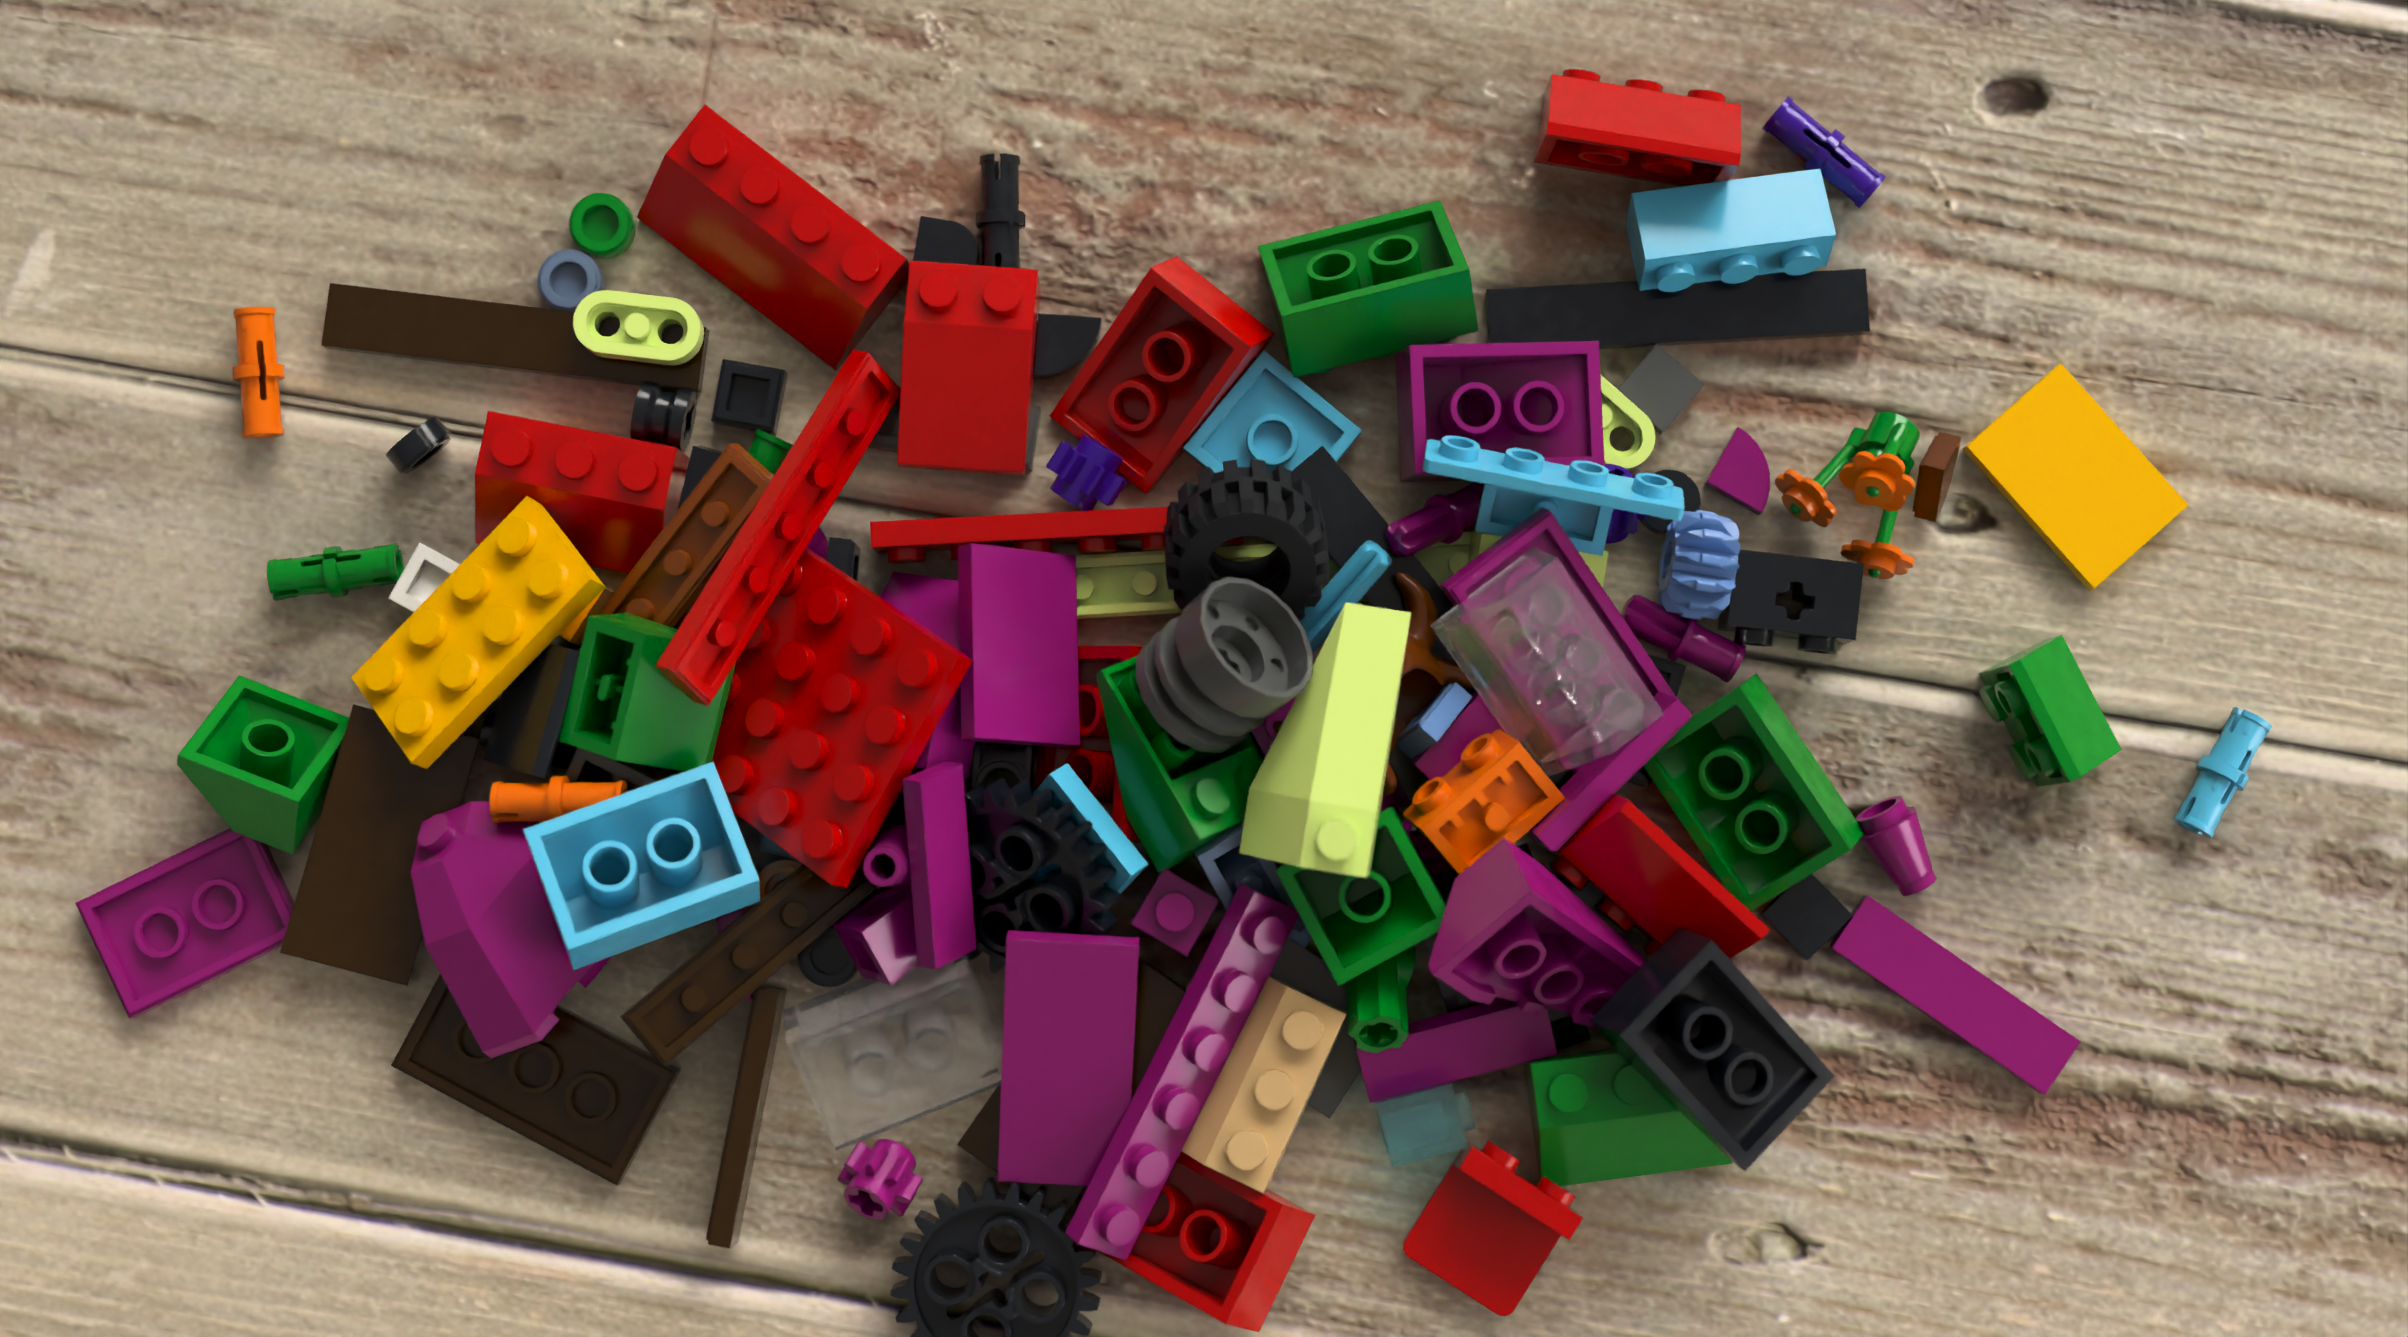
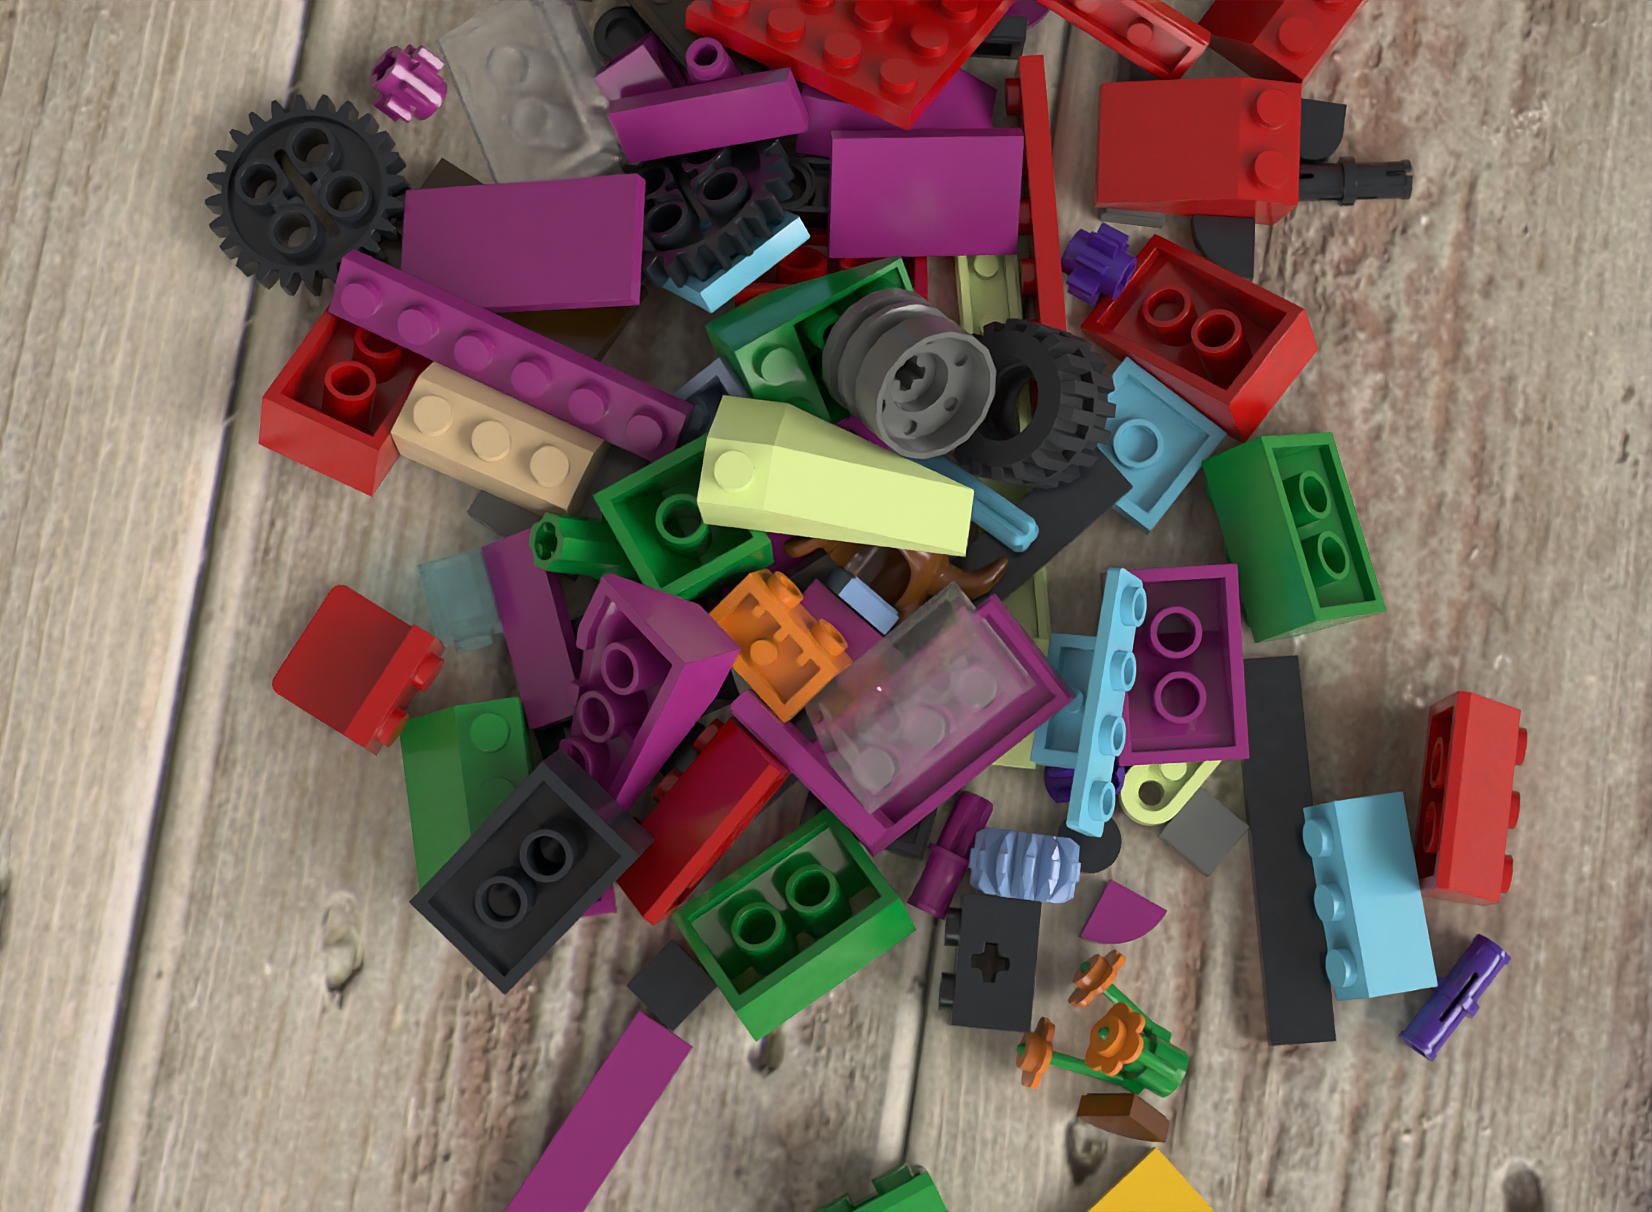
camera: 85 degrees right, 5 degrees down
magenta brick [1131,869,1219,956] -> none
magenta axle [1385,482,1484,557] -> none
magenta cone [1856,796,1937,896] -> none

